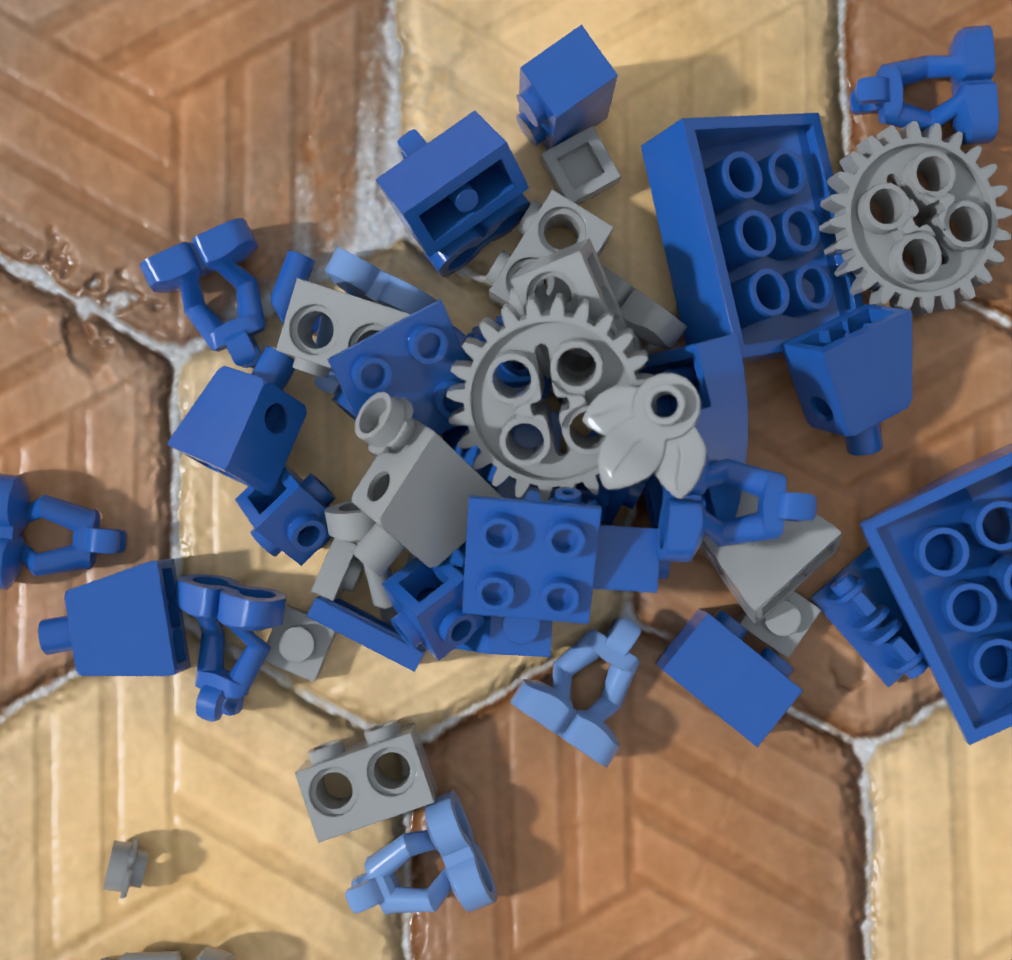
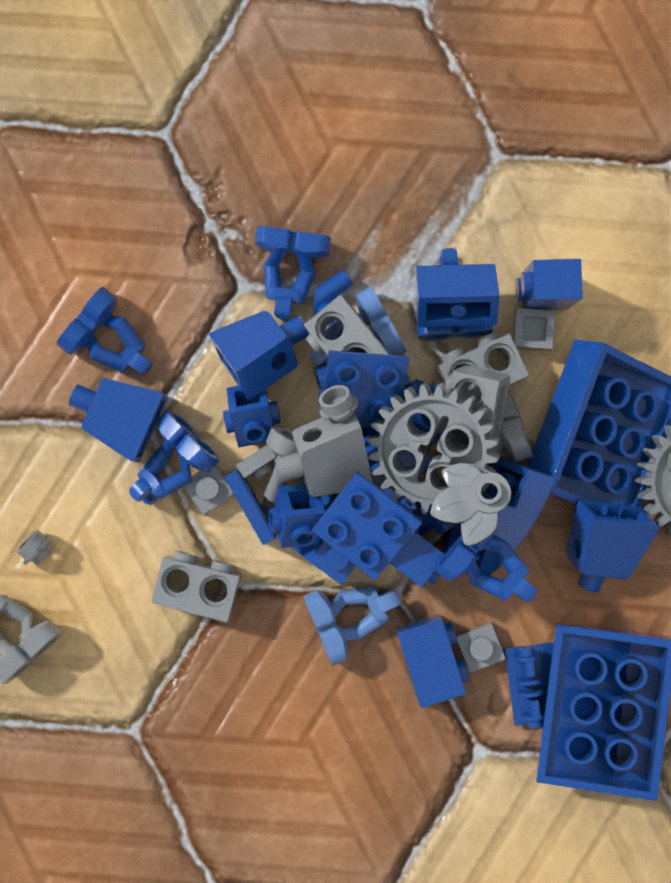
camera: 30 degrees right, 0 degrees up
medium blue piece [346,790,497,915] -> none
light grey torso [700,491,842,625] -> none

